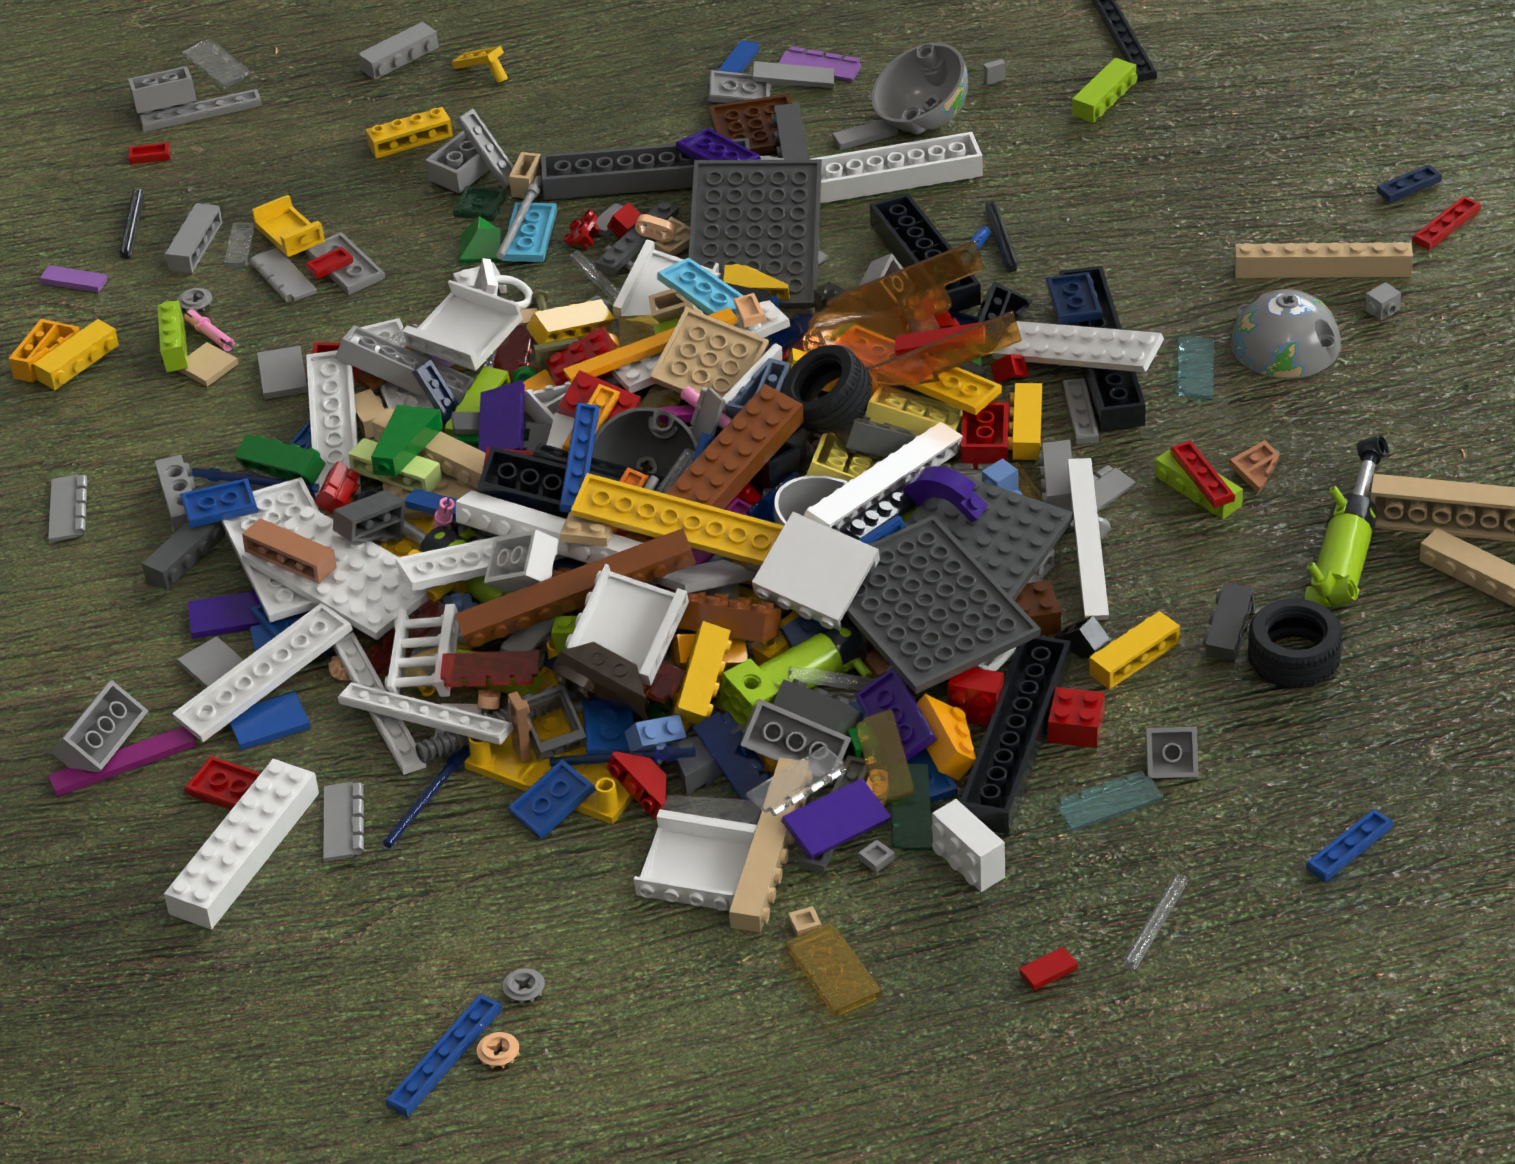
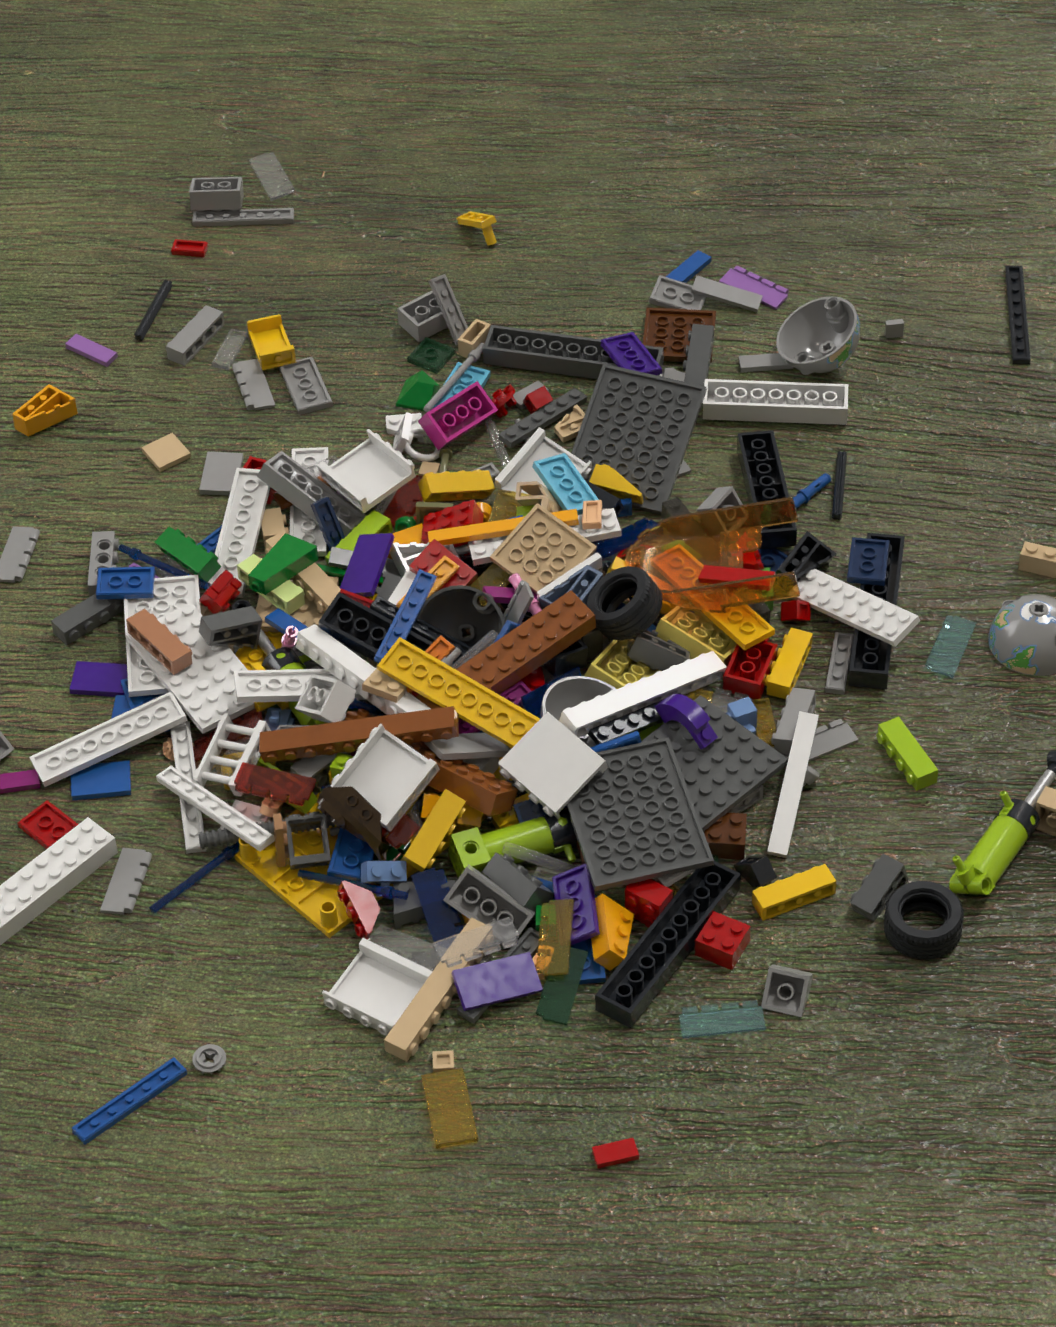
camera: 15 degrees right, 5 degrees up
yellow brick [33,319,119,390] -> none
lime brick [157,300,188,372] -> none
light grey tile [177,636,244,689] -> none
light grey gear [178,288,213,312] -> none
bright pink pin [184,309,235,351] -> none
red tile [305,247,354,279] -> none
light grey brick [358,22,439,80] -> none
yellow brick [366,107,453,159] -> none
light nougat gear [477,1032,519,1069] -> none
blue tile [507,759,596,839] -> none
light nougat beam [635,214,676,242] -> none
light grey plate [858,840,895,873] -> none
white brick [931,799,1005,892] -> none
lime brick [1072,58,1138,123] -> none
clear axle [1124,873,1187,970] -> none
red tile [1170,440,1235,508] -> none
nougat wing [1229,440,1280,493] -> none
blue tile [1306,809,1393,882] -> none
none -> dark pink brick [418,381,498,451]

